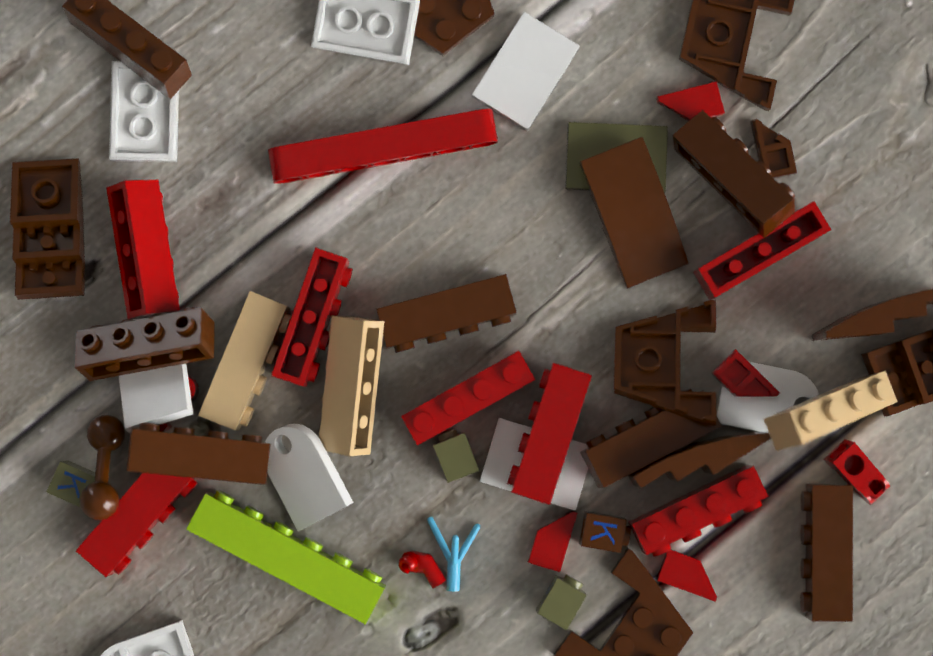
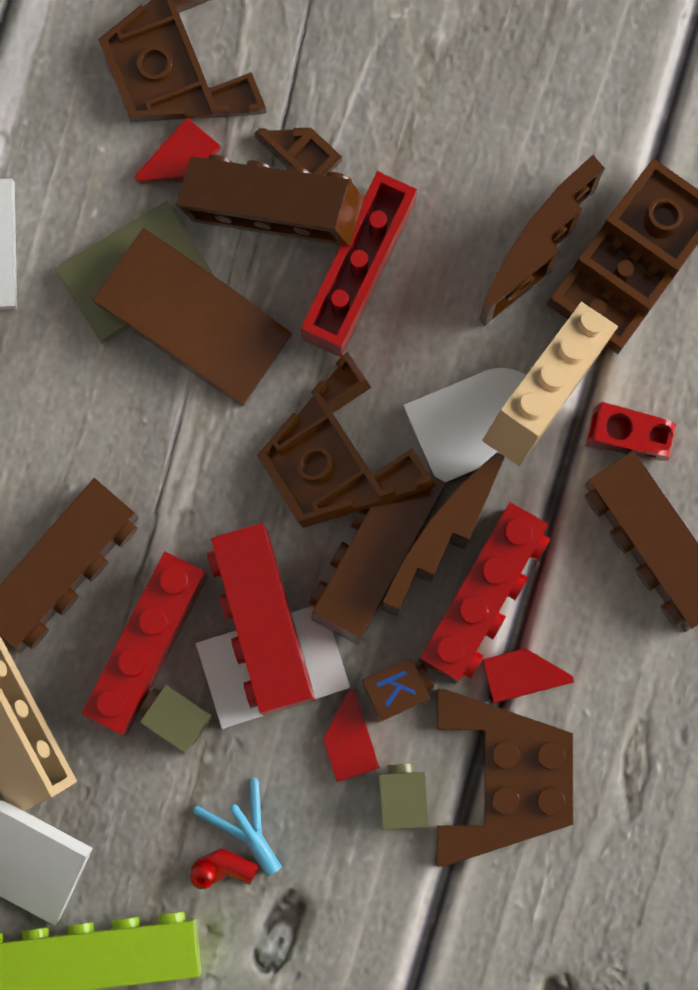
camera: 30 degrees left, 5 degrees down
red tile [711,349,780,397] -> none

